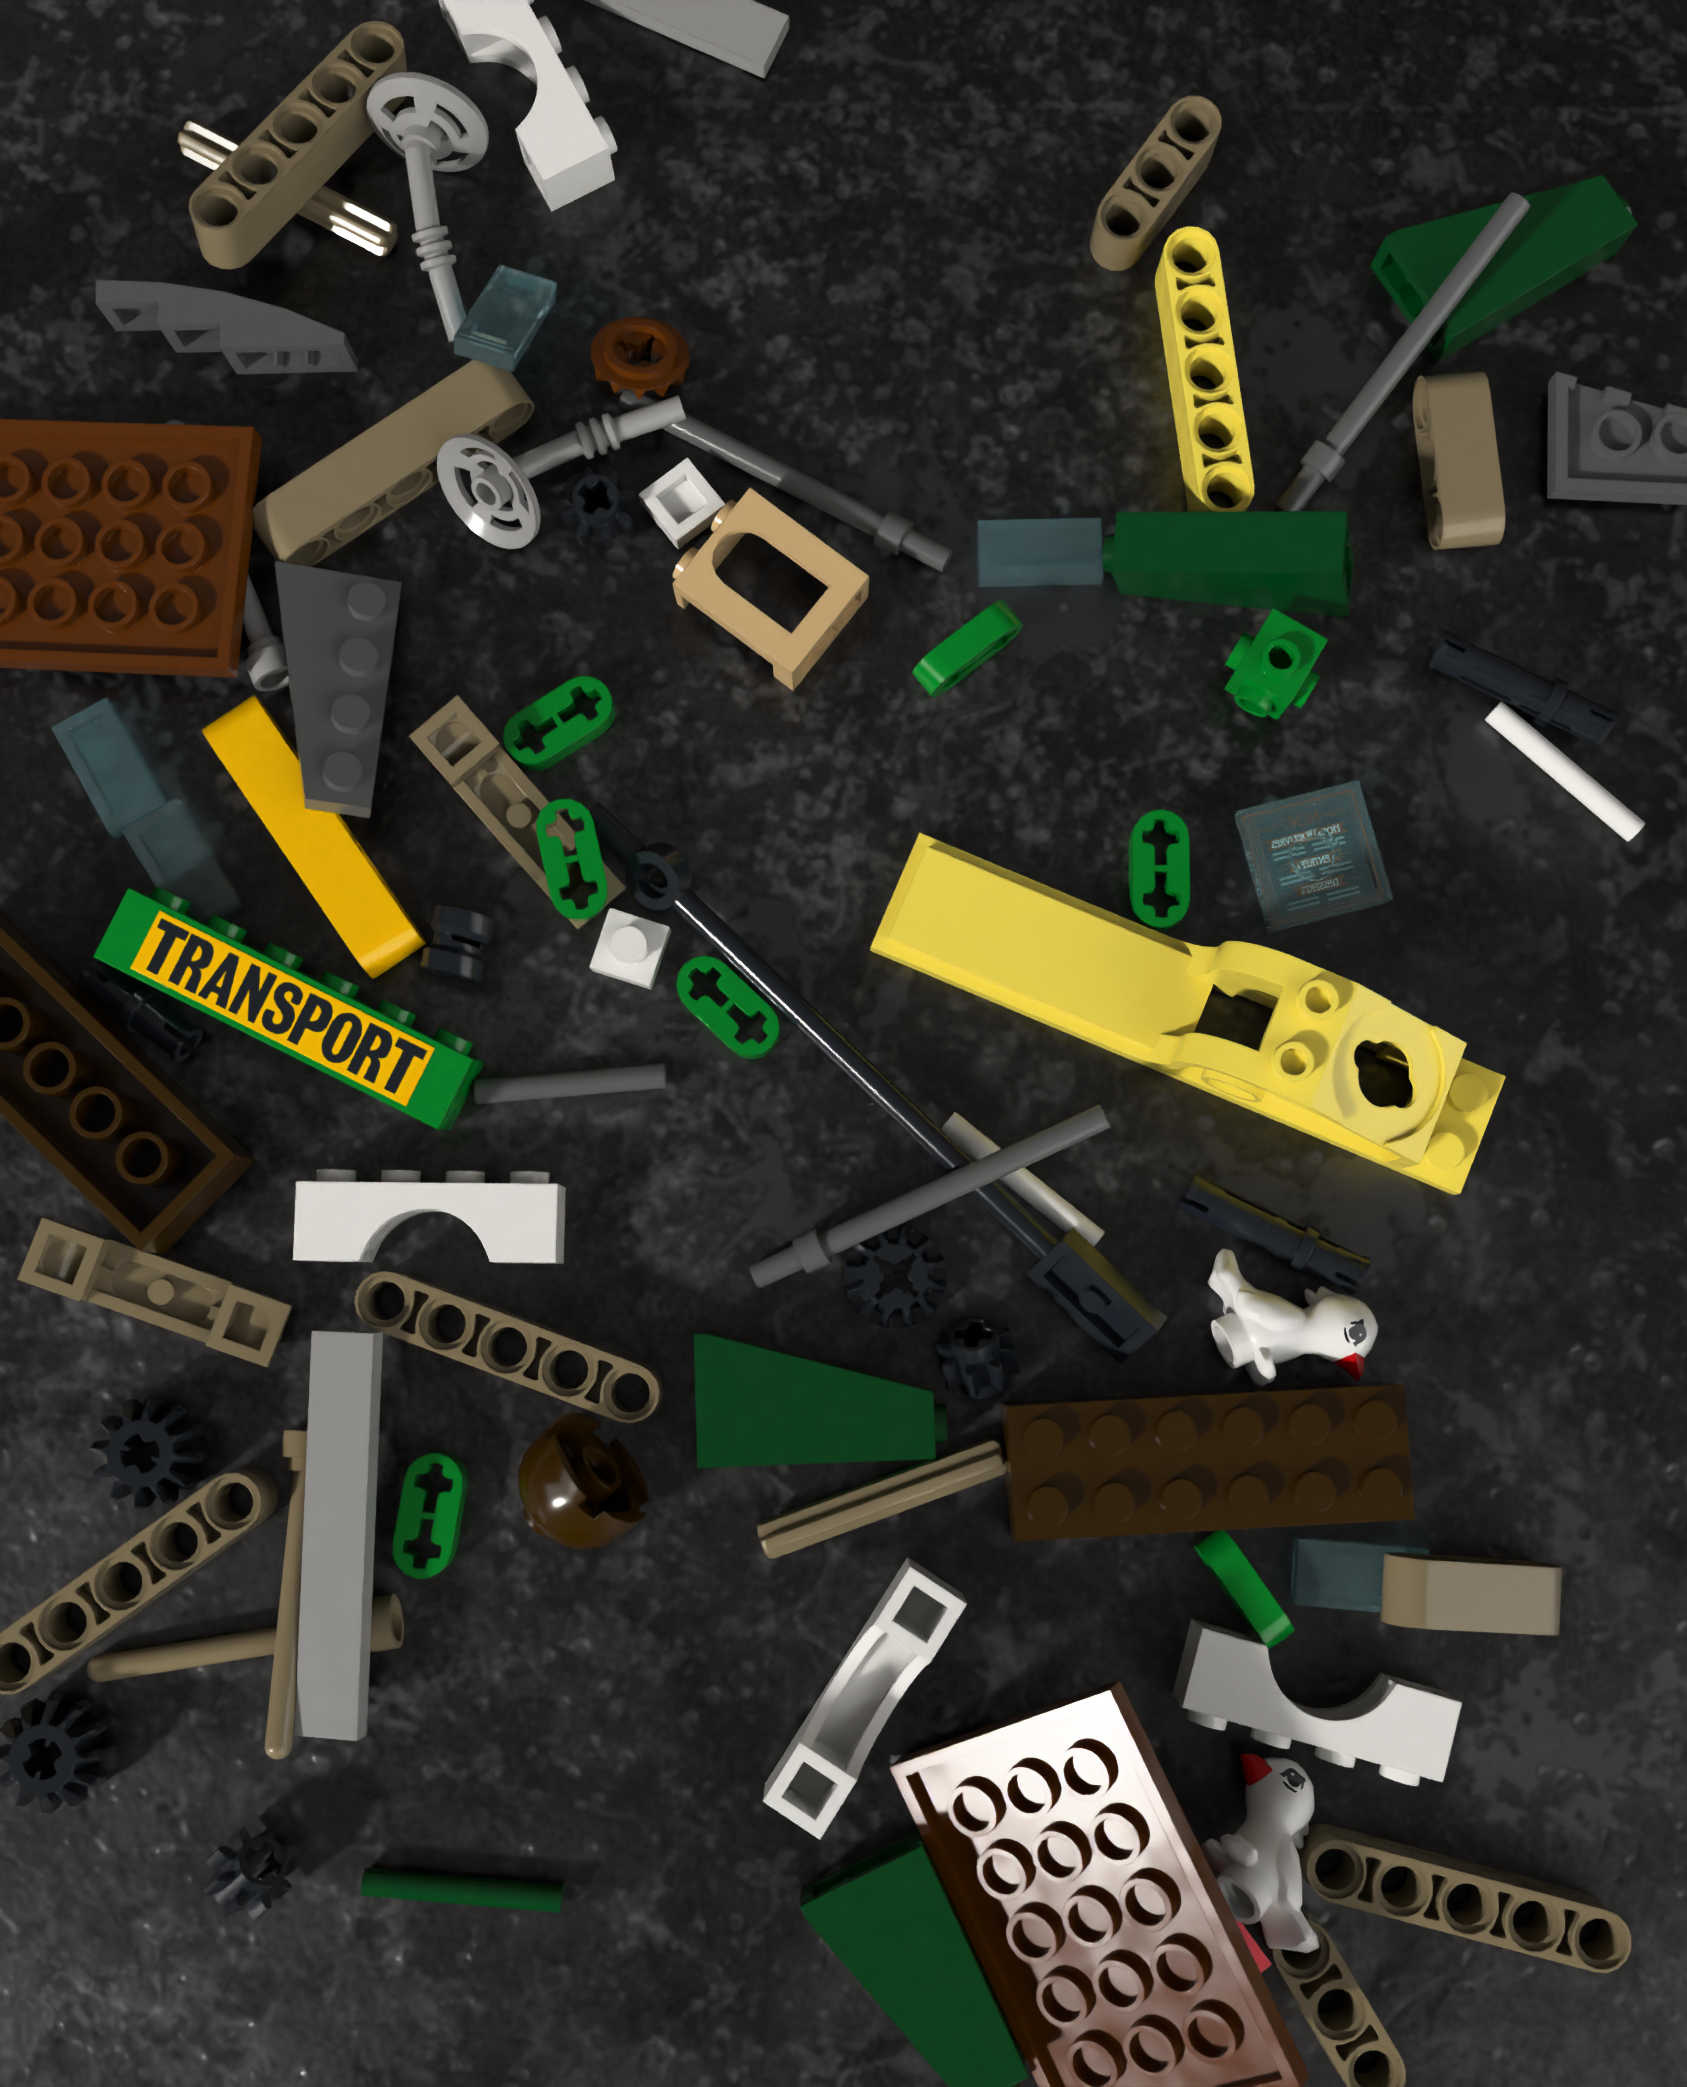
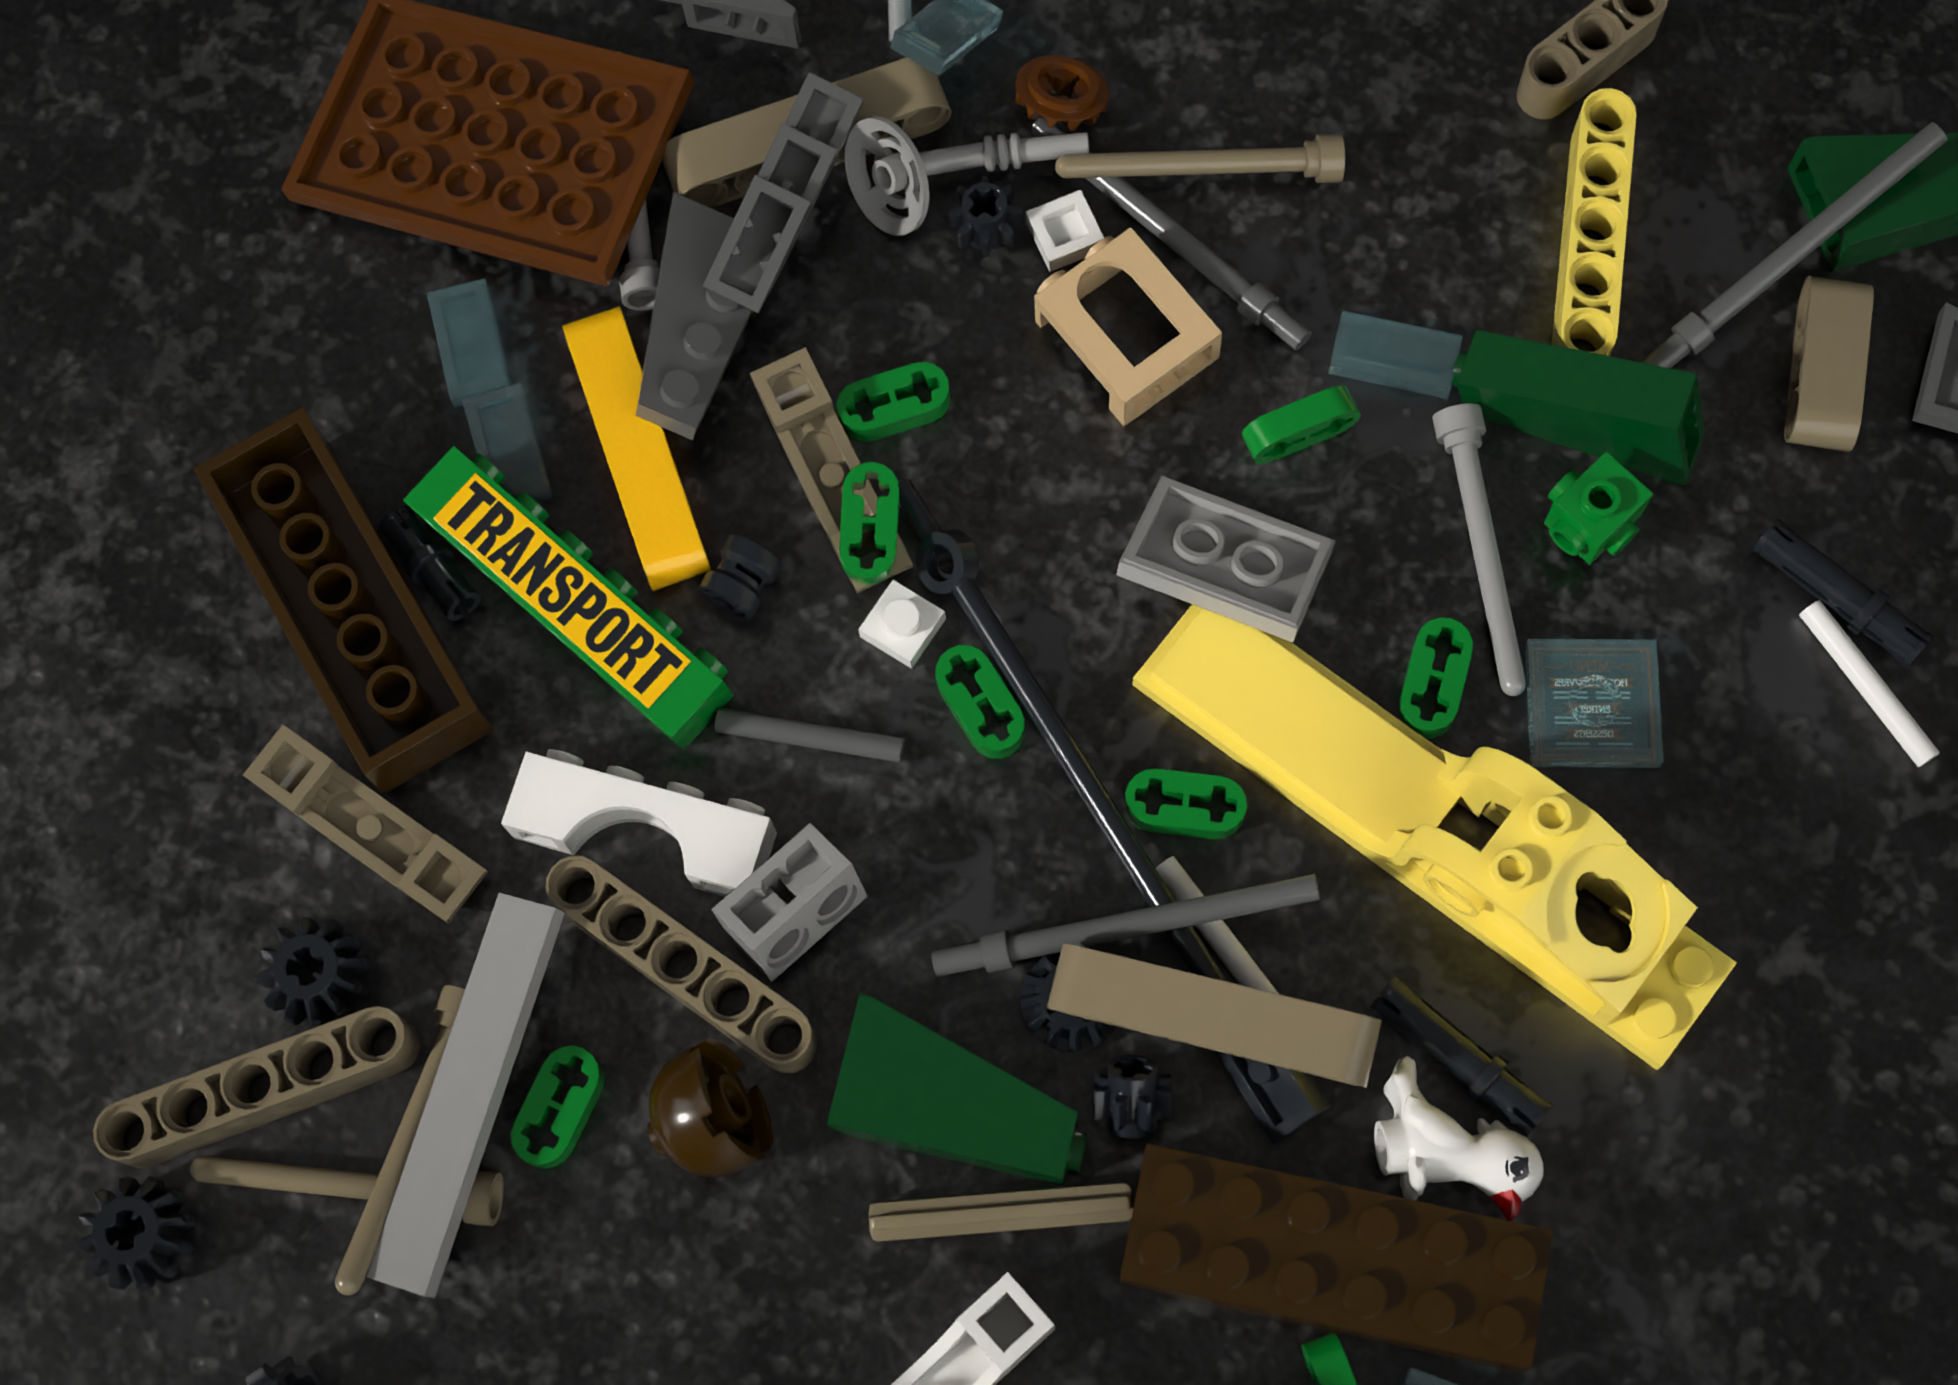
camera: 25 degrees right, 10 degrees down
none -> dark grey slope [703,72,864,314]
none -> light grey brick [712,823,868,982]
none -> dark tan beam [1047,943,1382,1087]
none -> dark tan piece [1055,134,1345,183]
none -> light grey tile [1116,476,1335,642]
none -> green beam [1125,769,1247,839]
none -> light grey piece [1432,403,1526,696]

